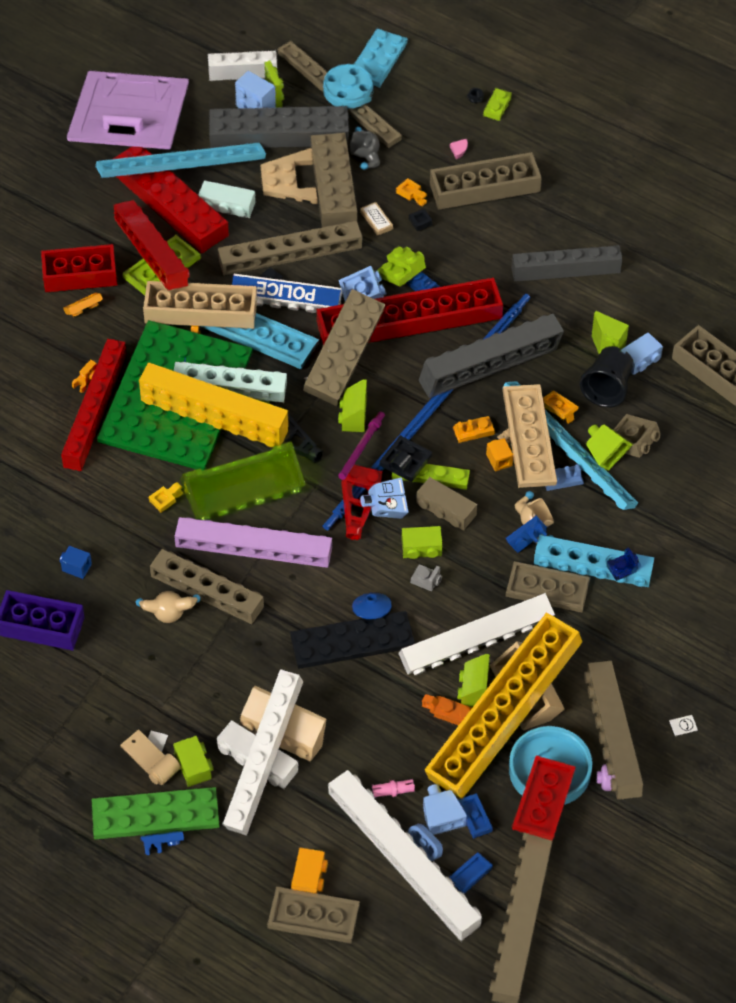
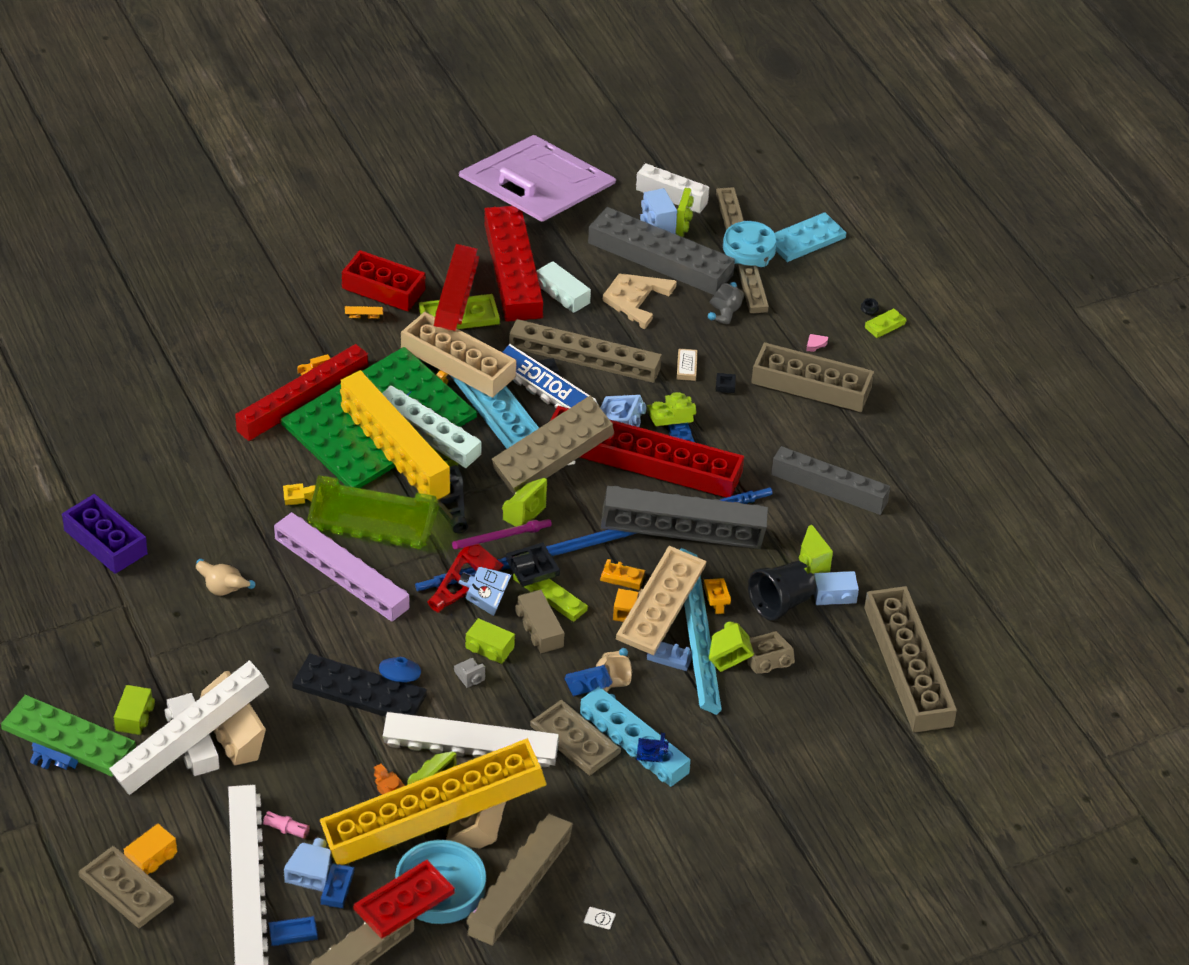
camera: 30 degrees right, 10 degrees down
blue brick [60,546,92,579] -> none
medium azure plate [96,143,266,178] -> none
tan door [121,730,181,785] -> none
white sticker [148,731,168,752] -> none
dark tan brick [150,549,264,624] -> none
dark tan brick [311,133,357,227] -> none
light orange plate [396,178,427,206] -> none
medium blue plate [408,824,443,861] -> none

